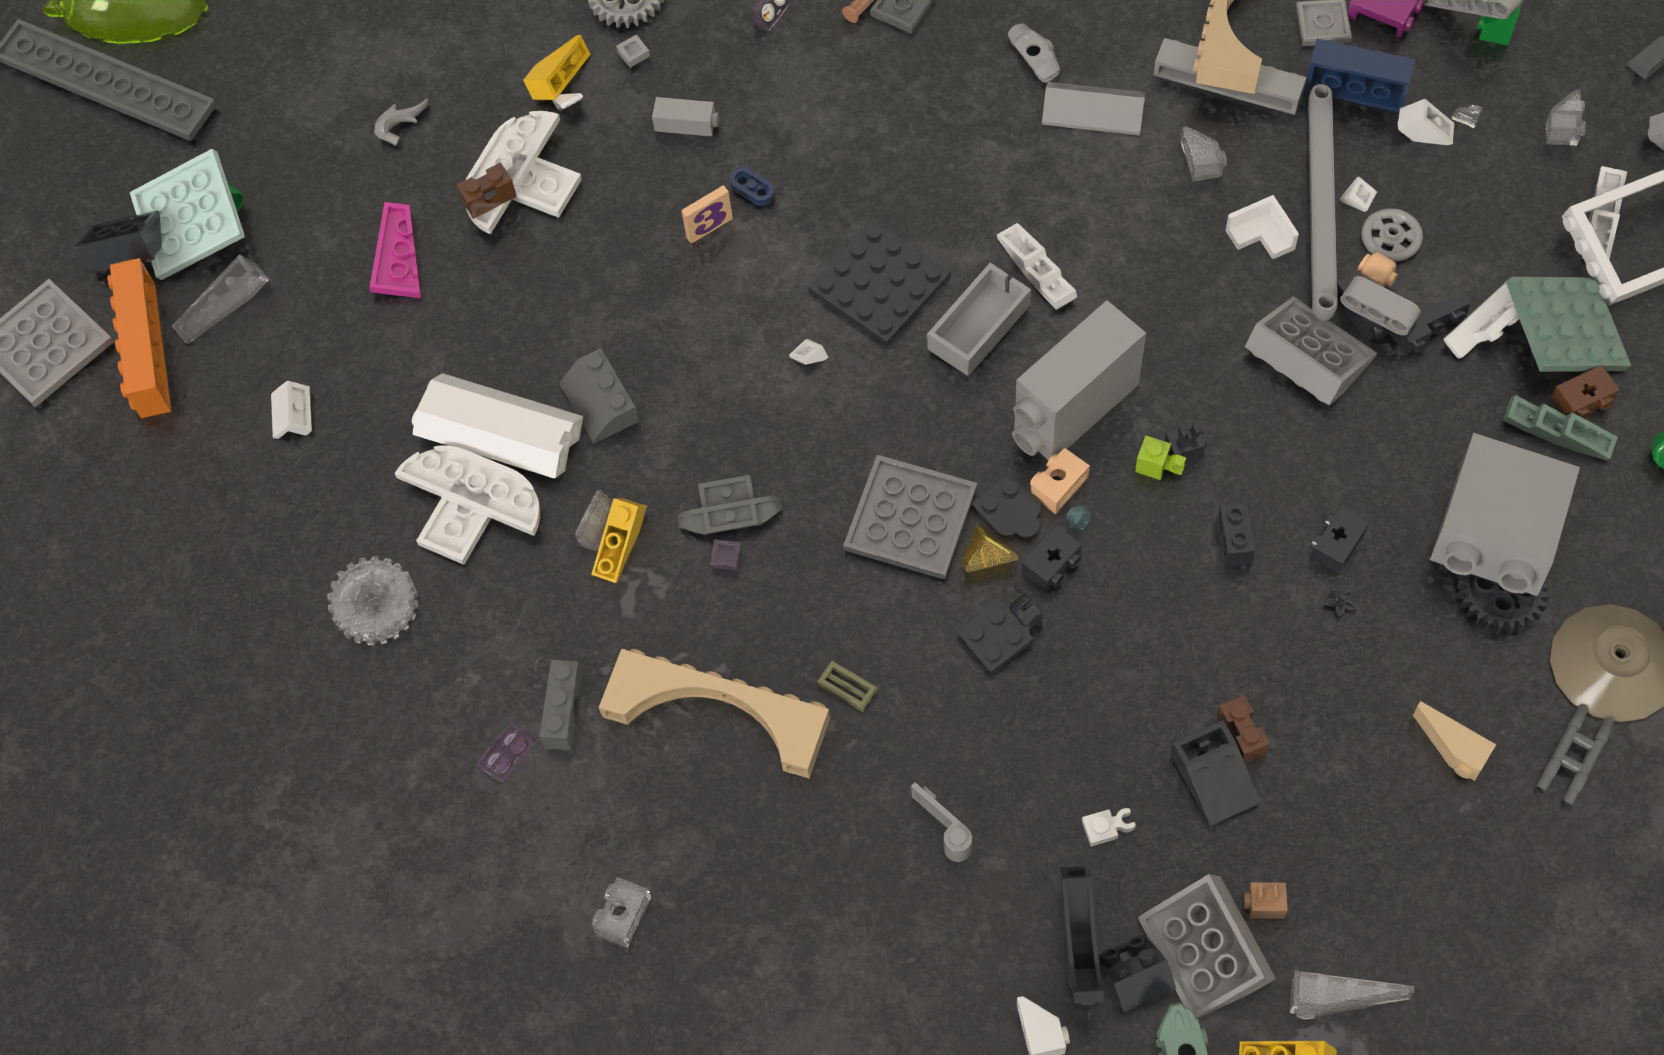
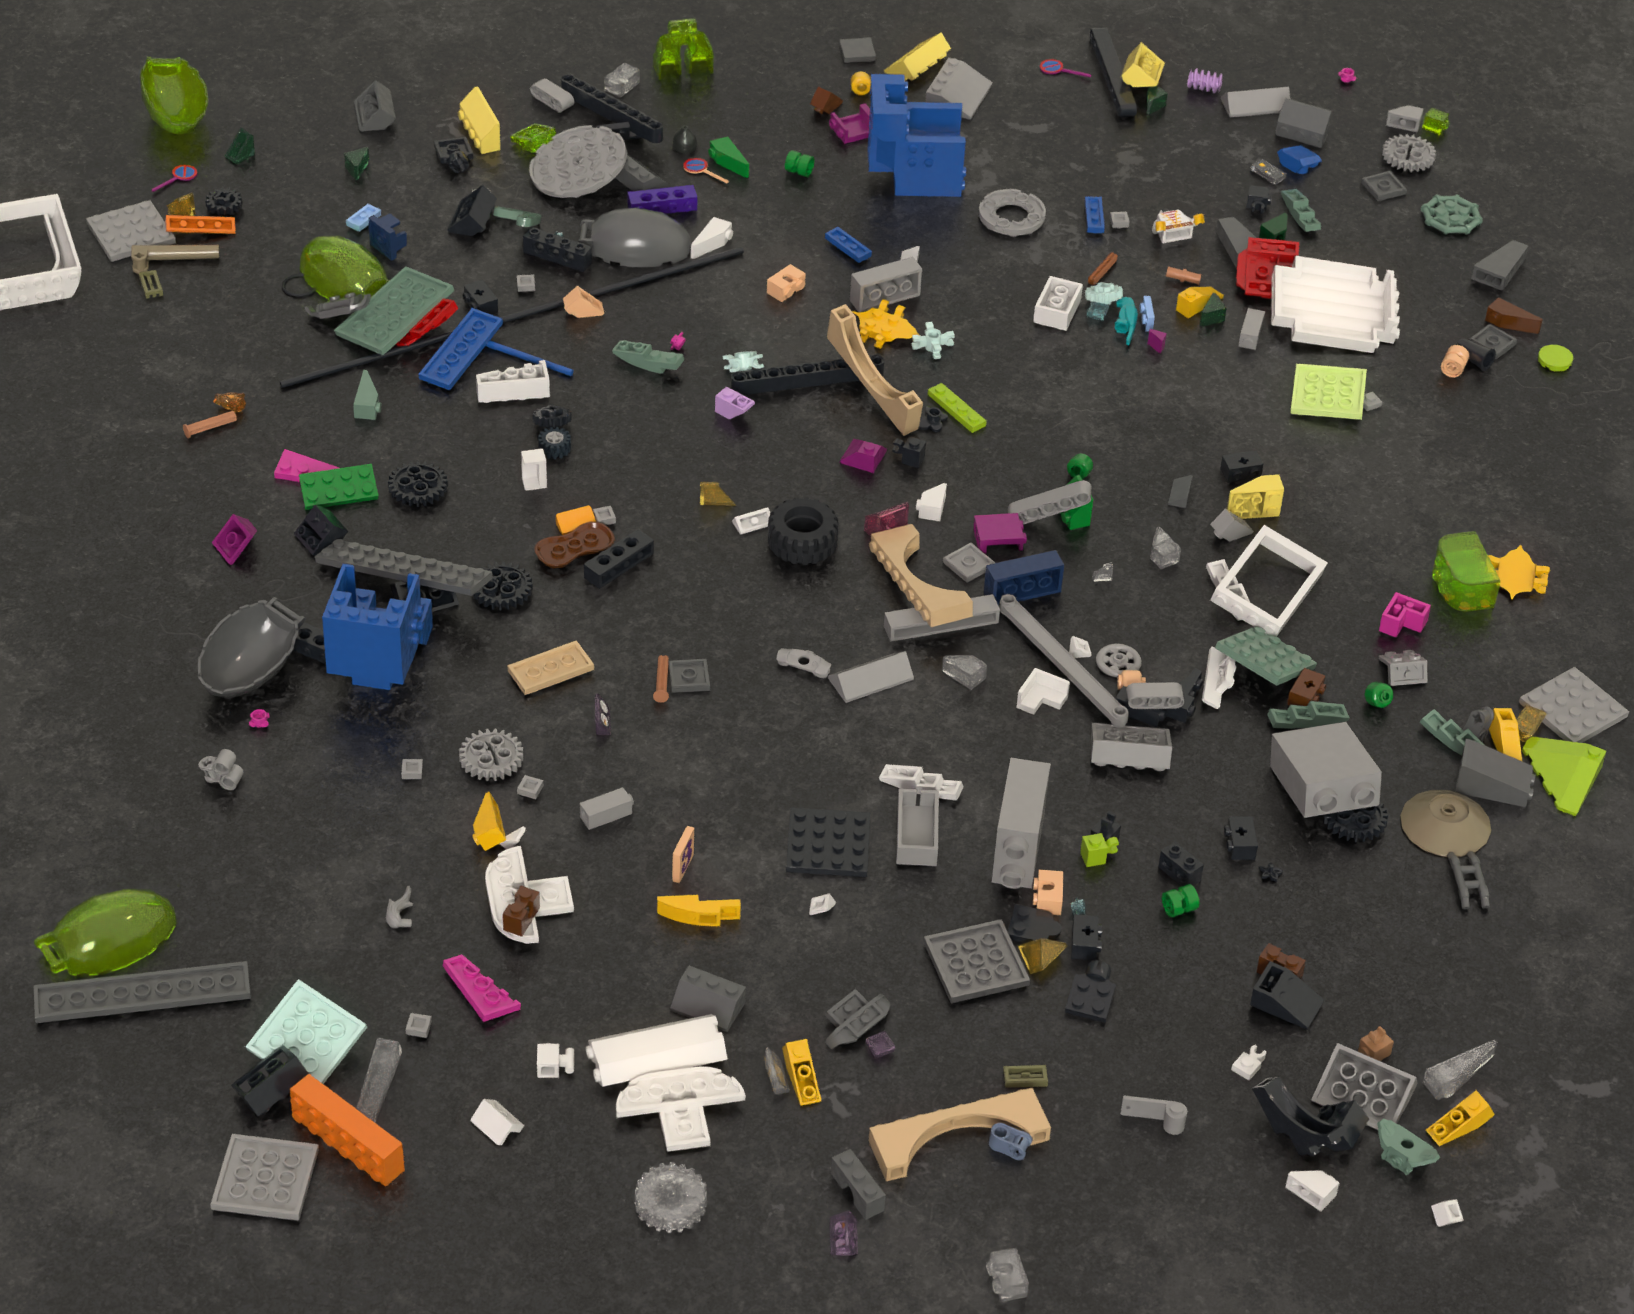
camera: 45 degrees left, 20 degrees down
dark blue plate [730,167,775,206] -> none
white slope [1398,99,1454,145] -> none
tan slope [1413,701,1496,781] -> none
none -> light grey plate [406,1013,432,1038]
none -> white brick [537,1043,574,1078]
none -> yellow slope [657,895,741,926]
none -> sand blue piece [989,1123,1033,1160]
none -> green wheel [1162,884,1200,918]

